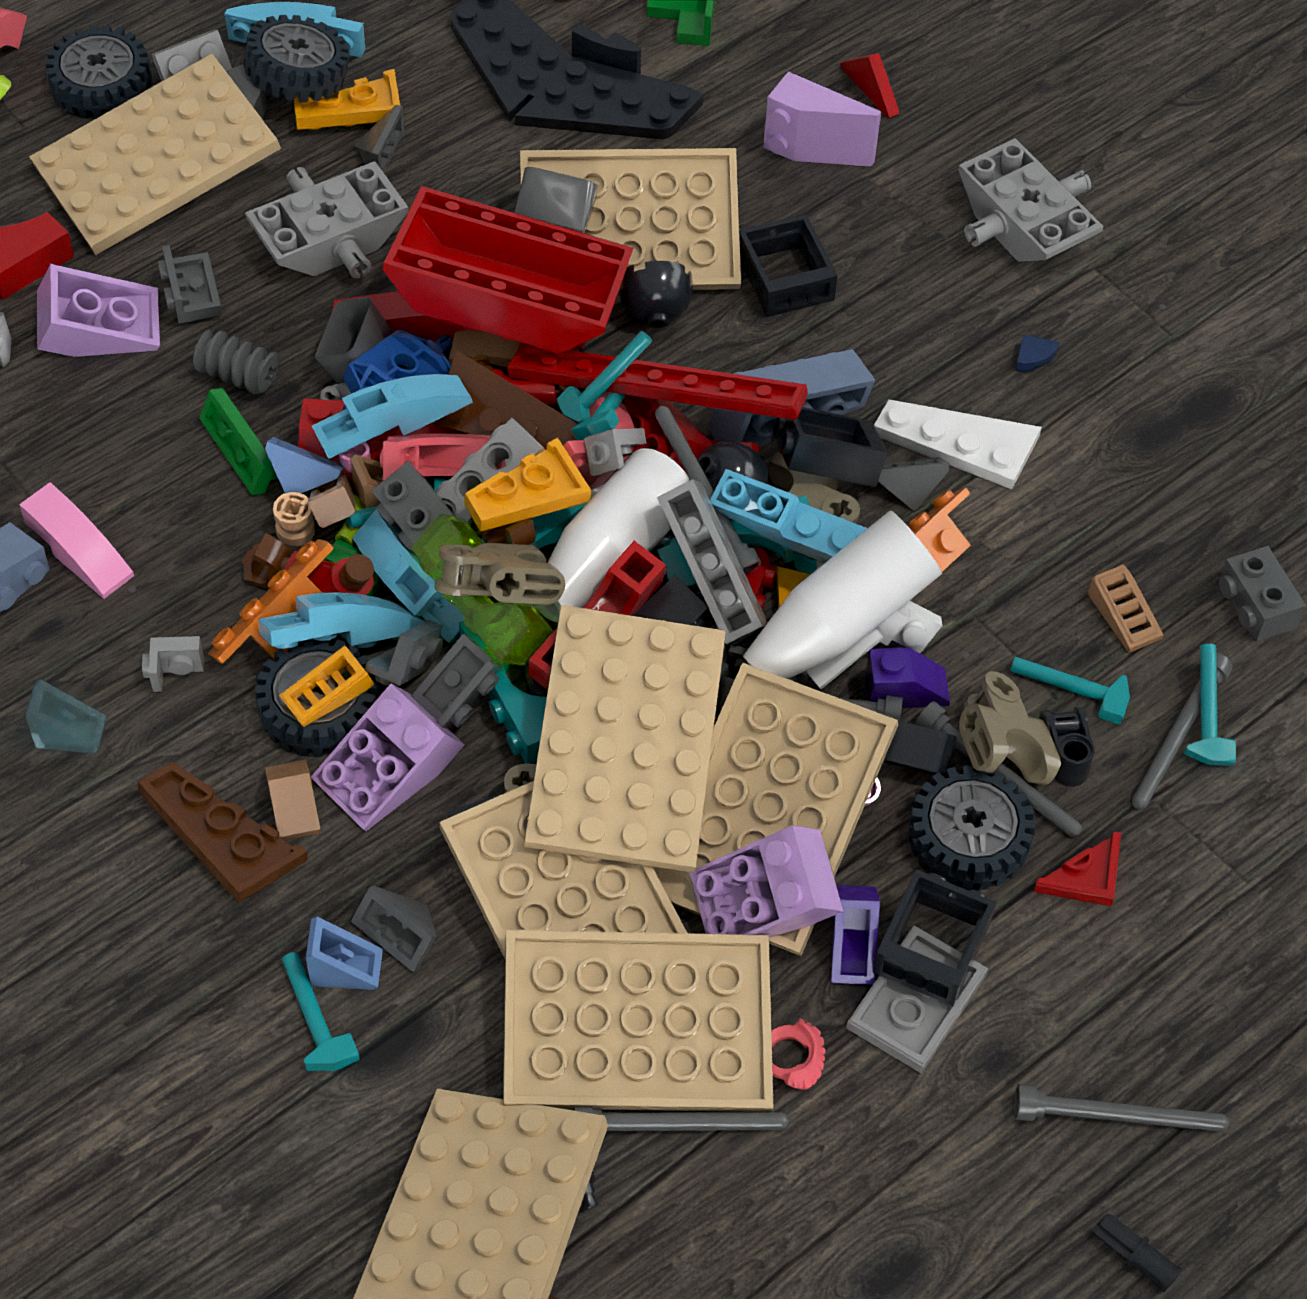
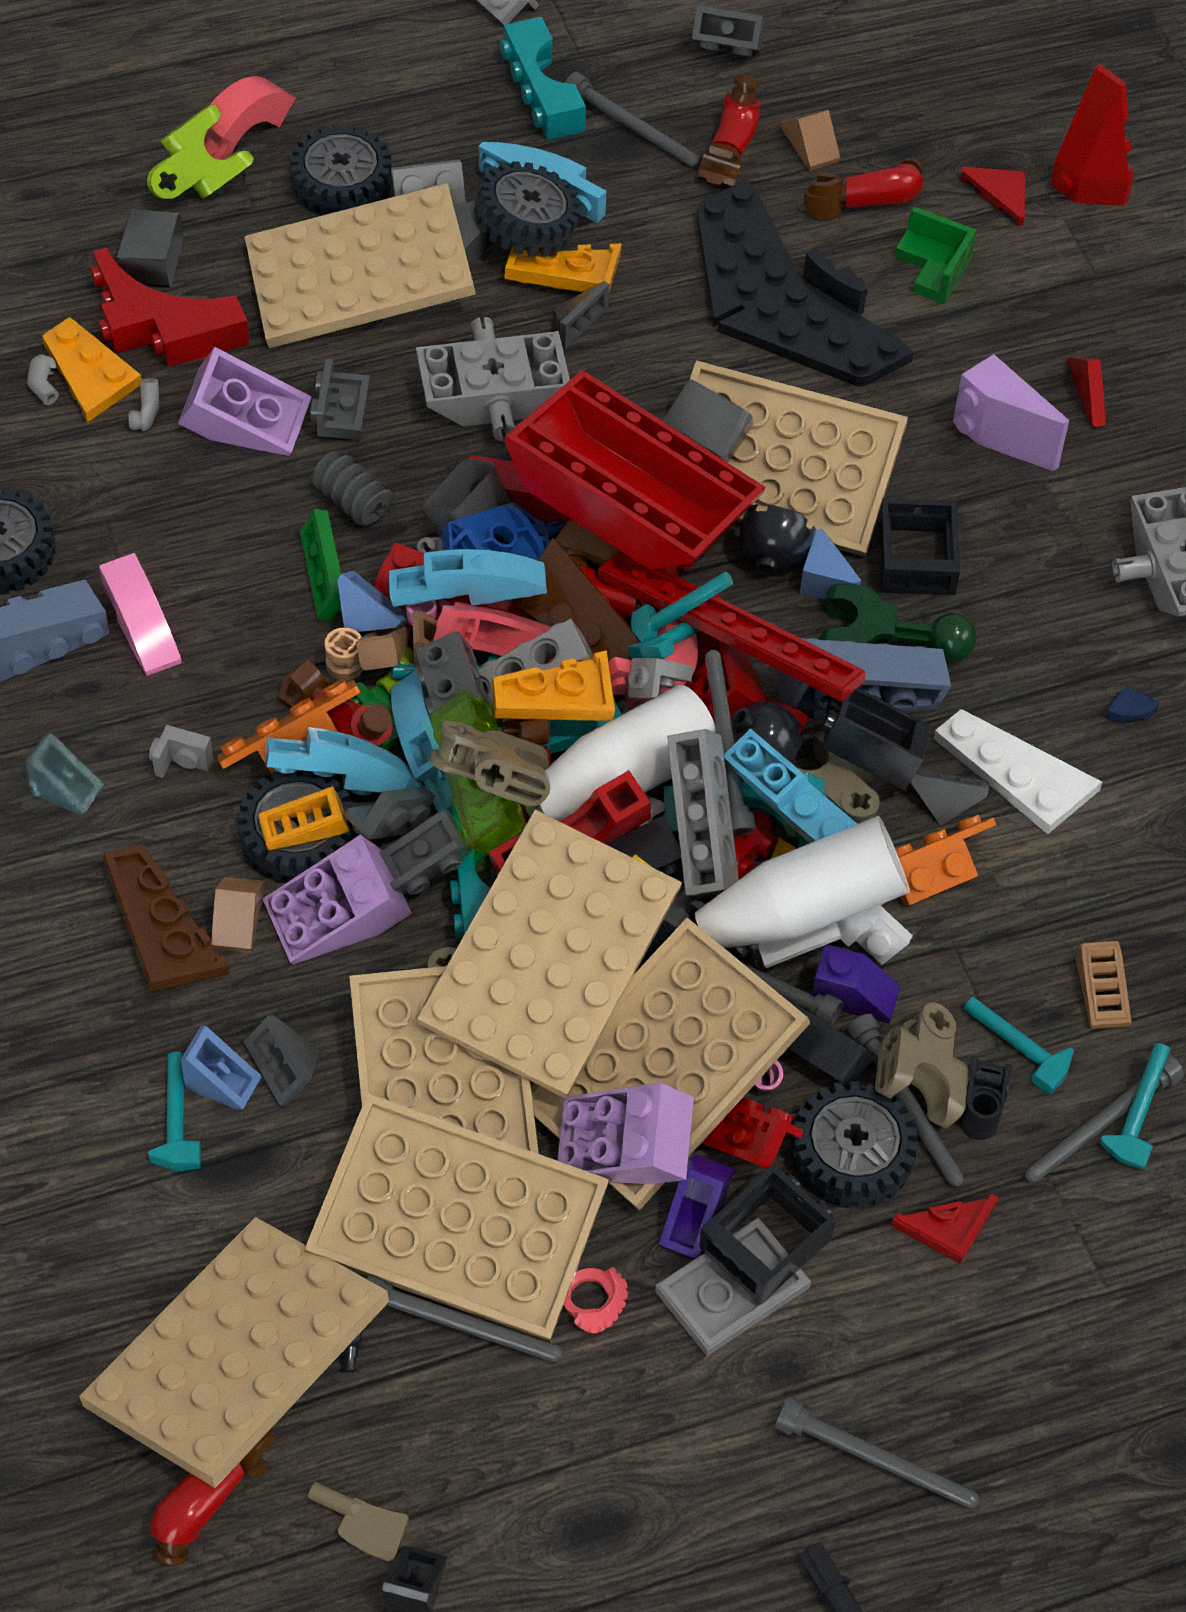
camera: 20 degrees right, 0 degrees up
none -> red bracket [703,1097,804,1169]
none -> medium blue slope [800,528,861,600]
none -> dark green piece [819,584,977,662]

